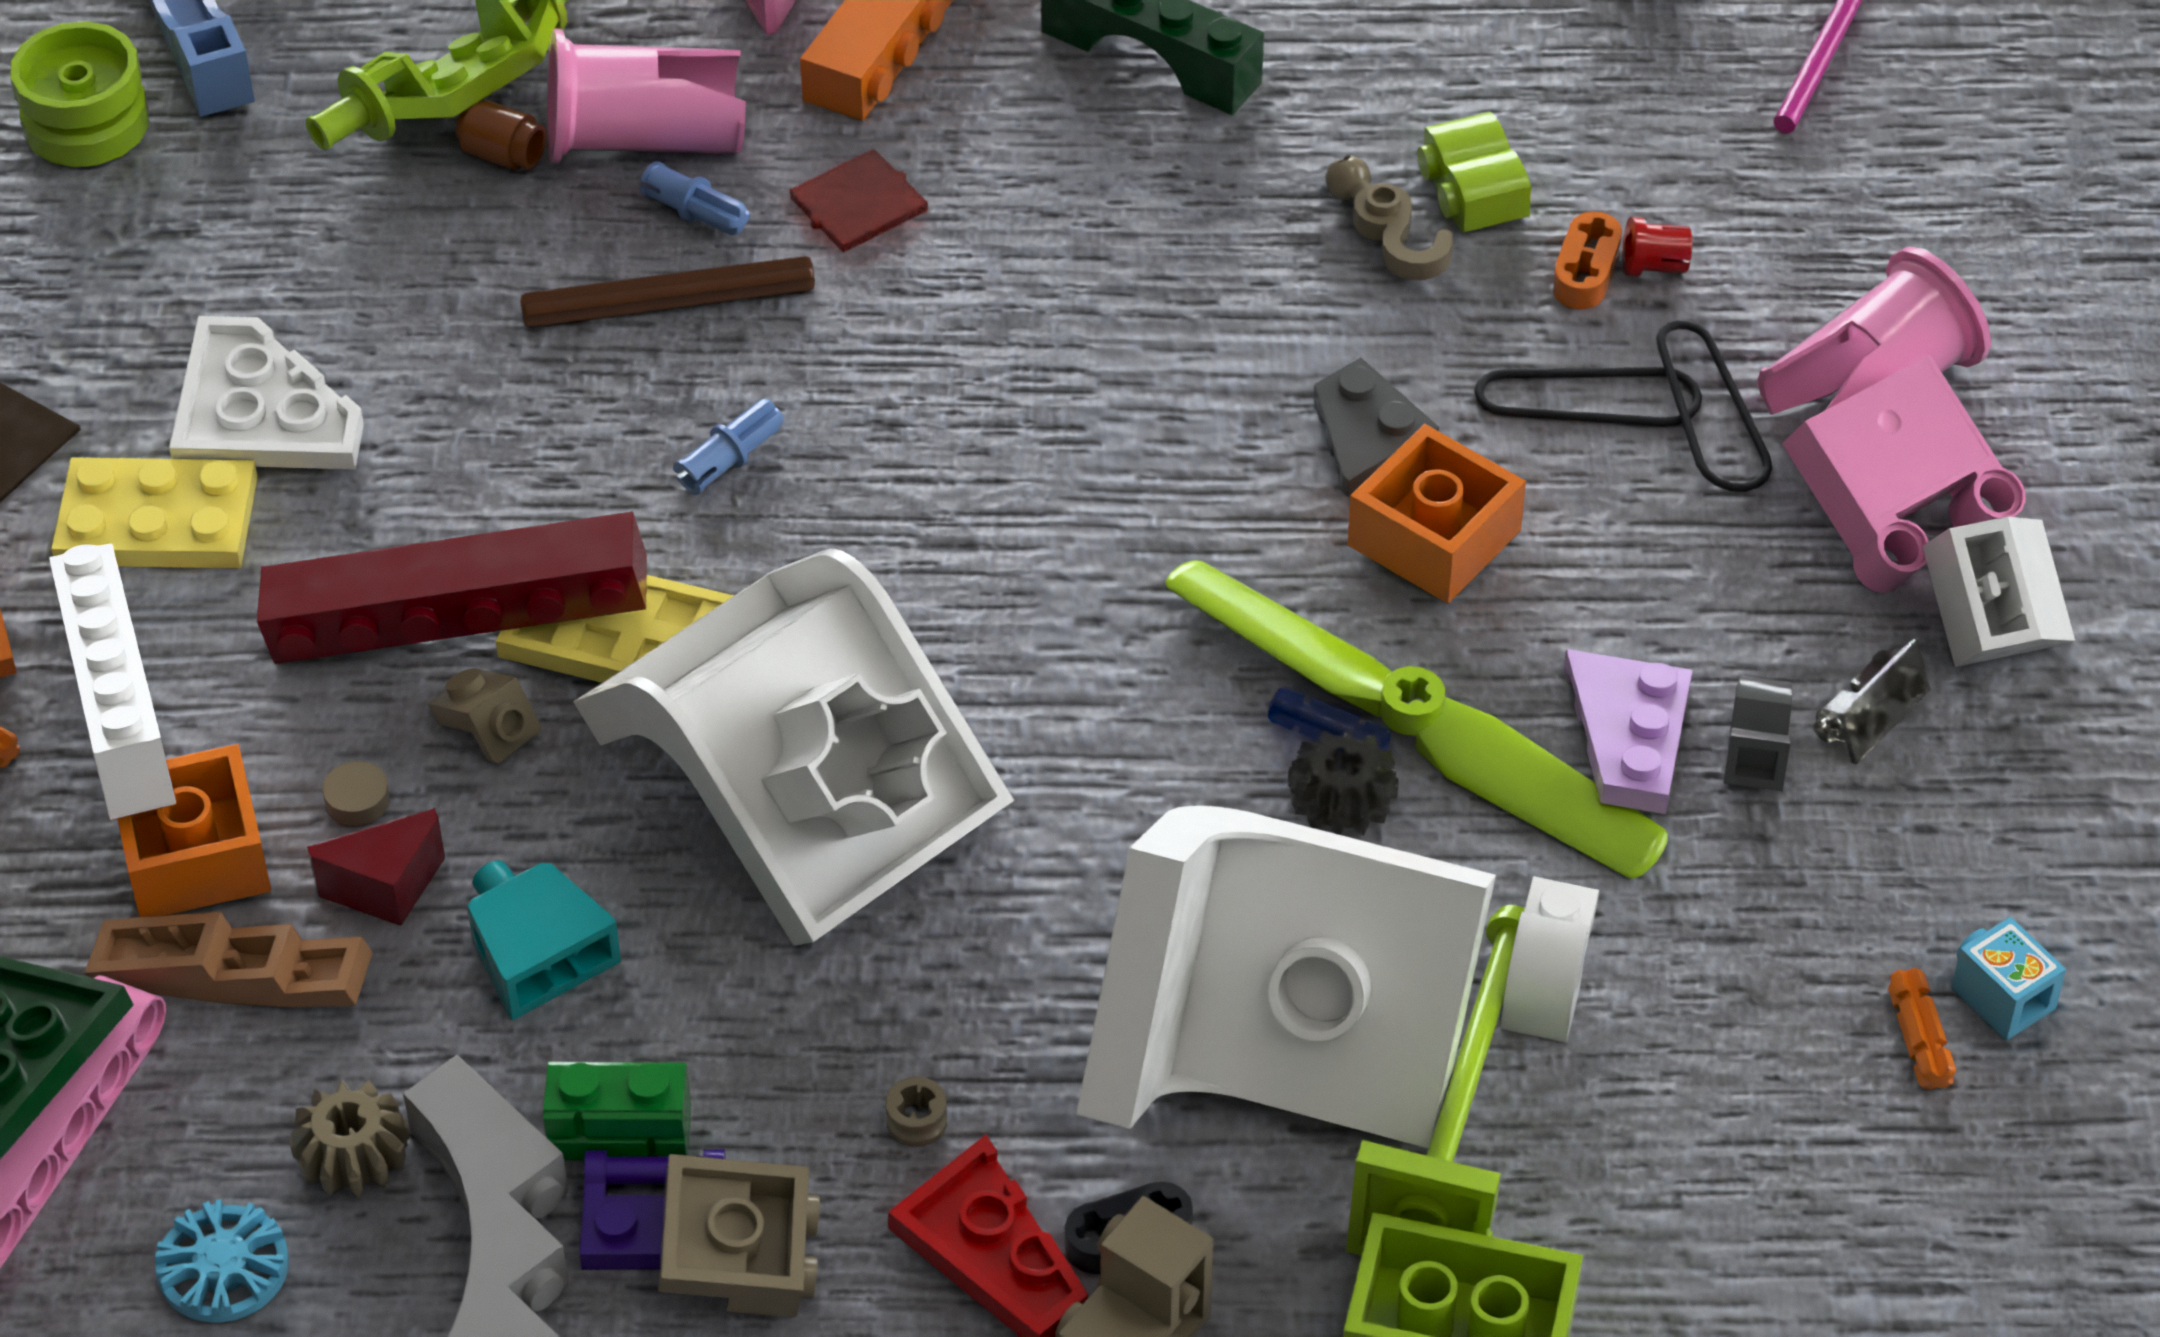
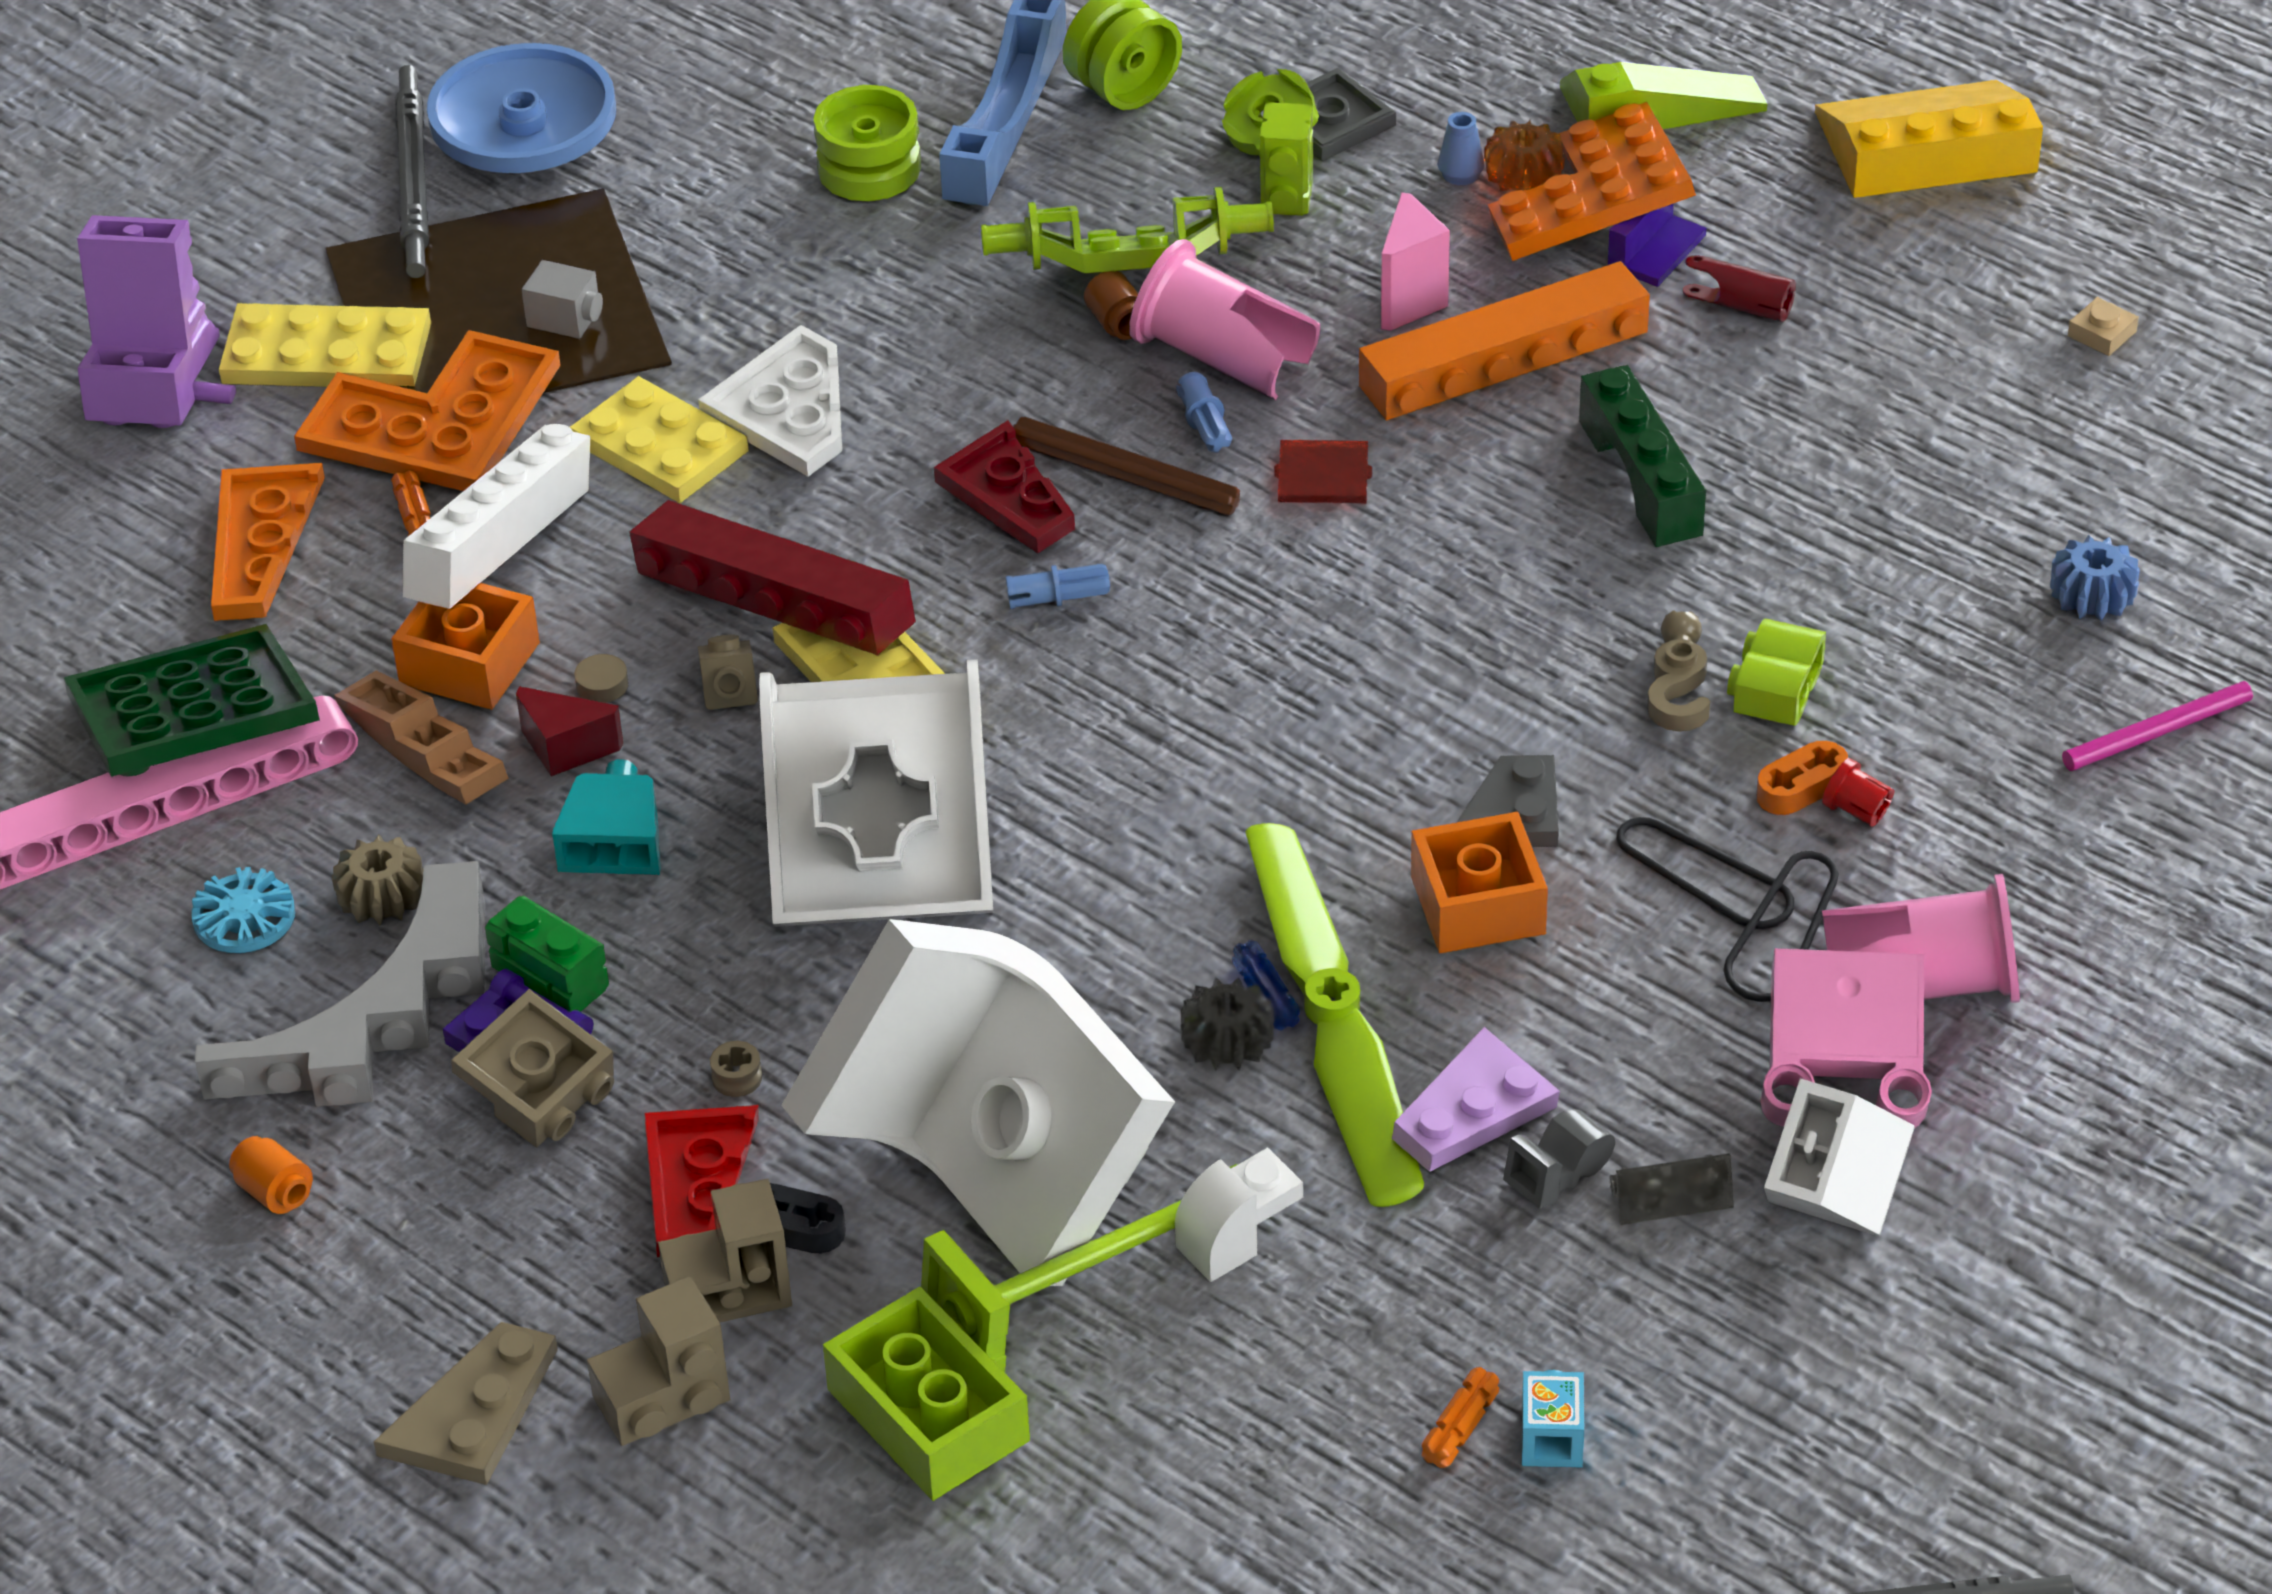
camera: 40 degrees right, 5 degrees down
none -> dark red wing [934,420,1075,554]

